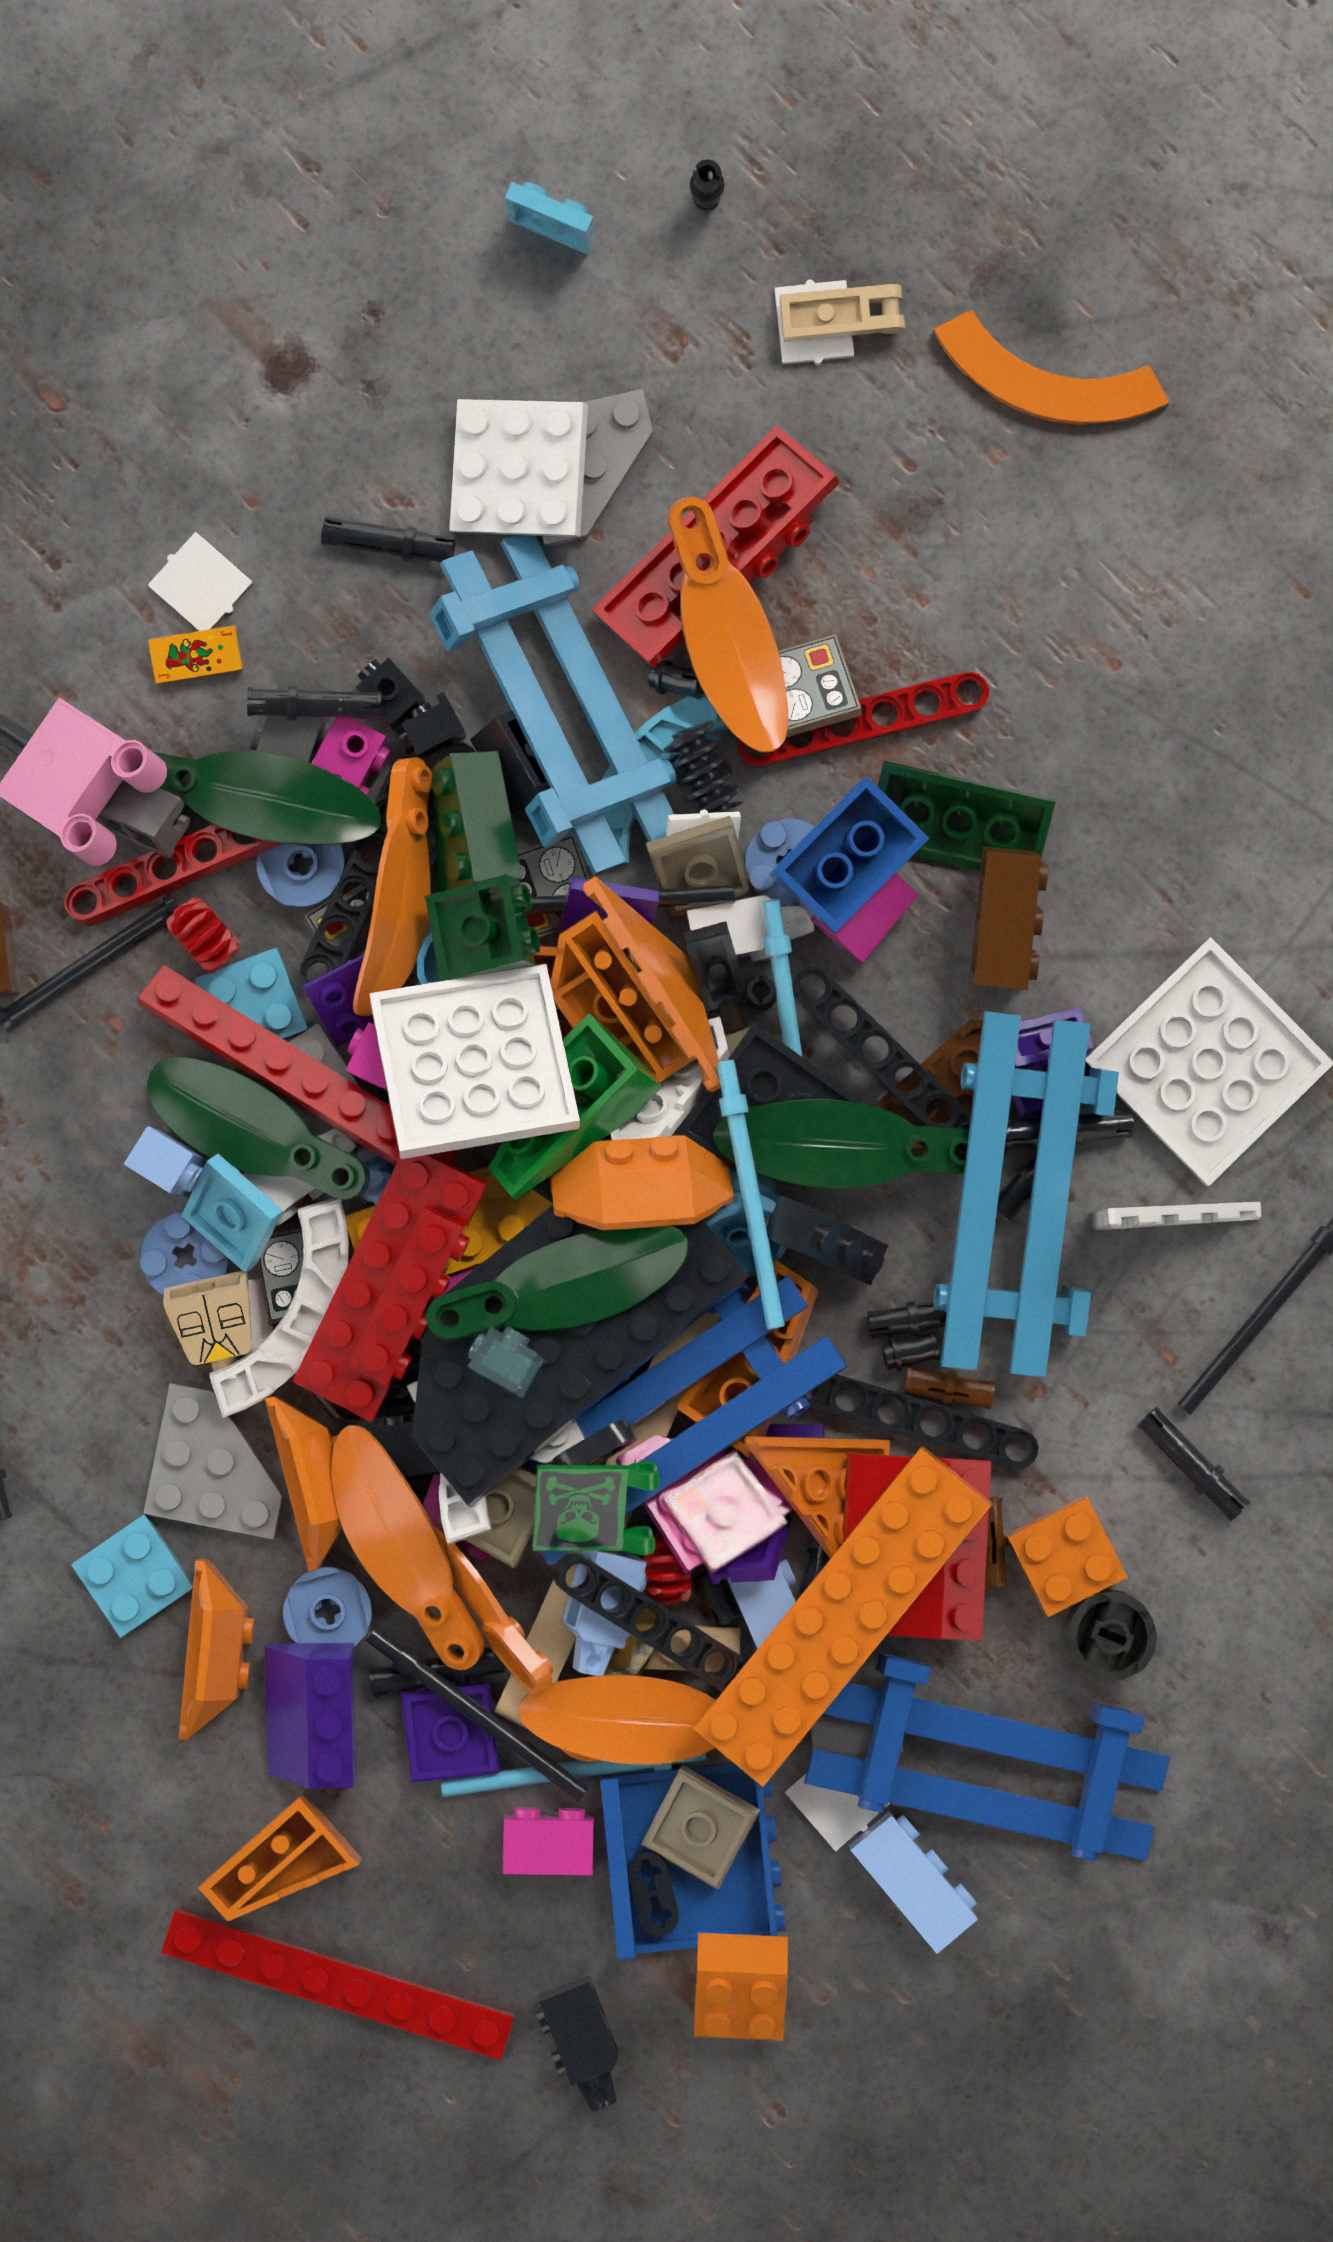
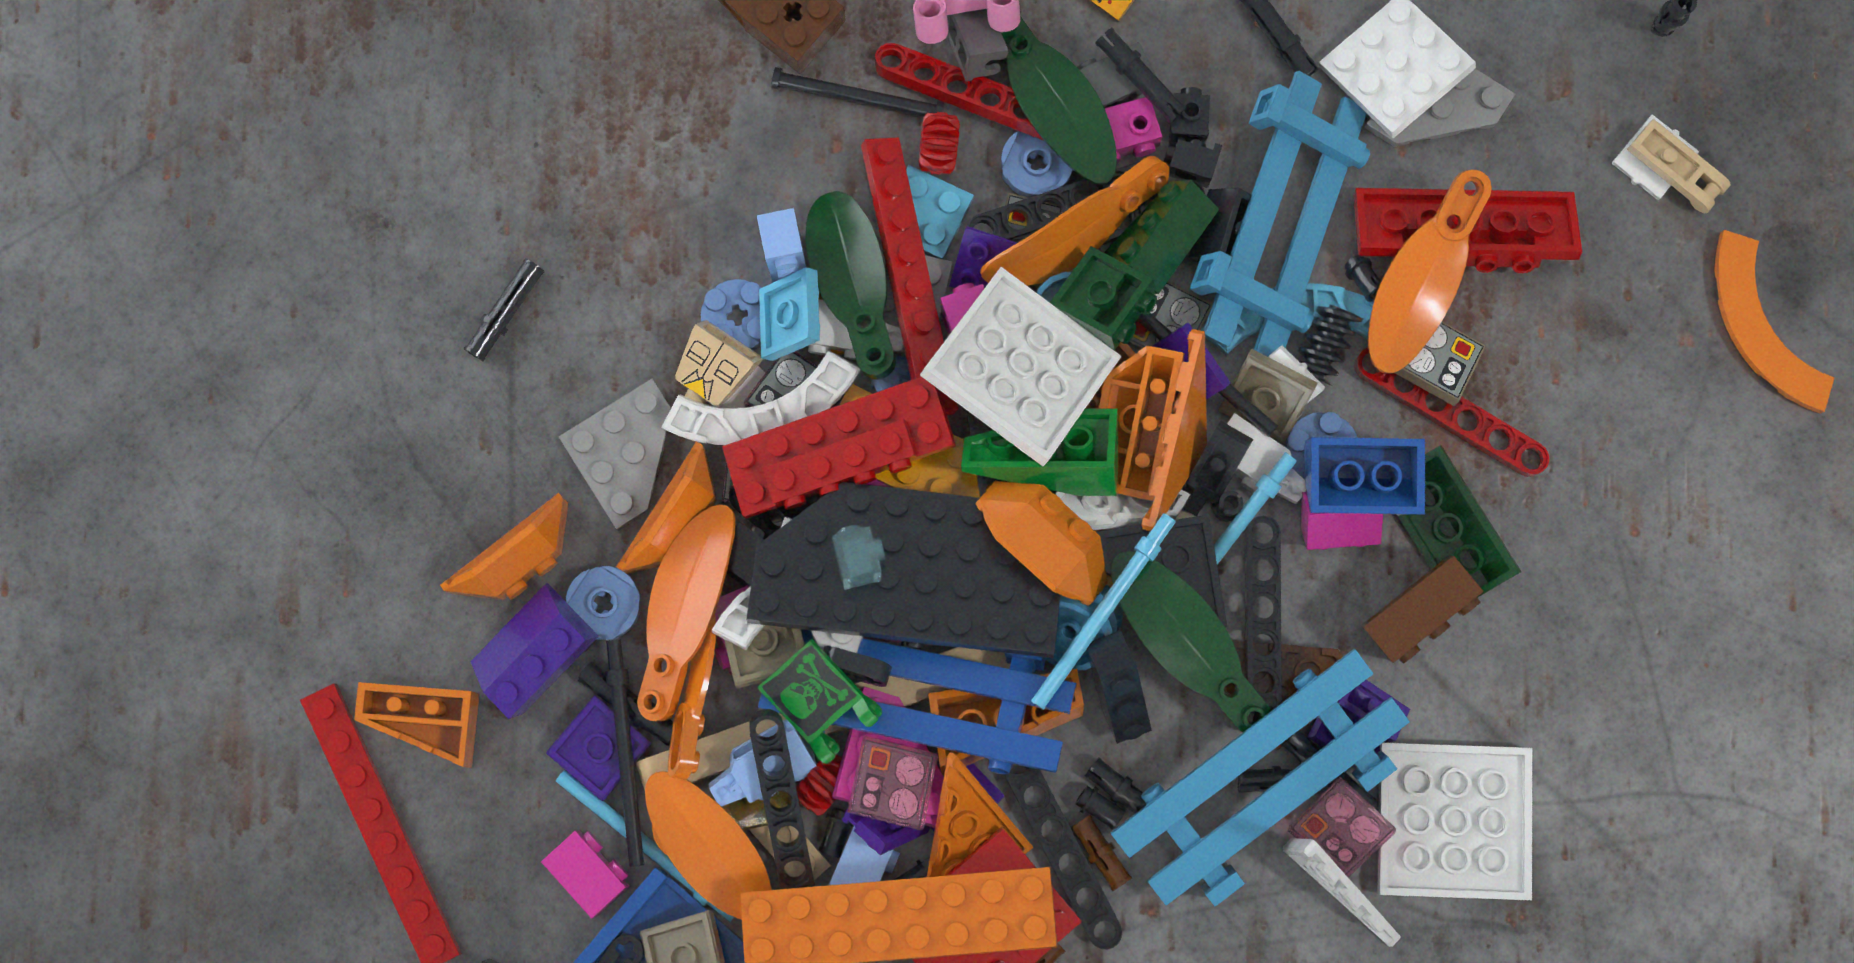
camera: 45 degrees right, 5 degrees down
medium azure plate [71,1514,193,1638] -> none
dark green plant [426,1225,689,1342] -> none
none -> clear pink tile [1288,777,1397,878]

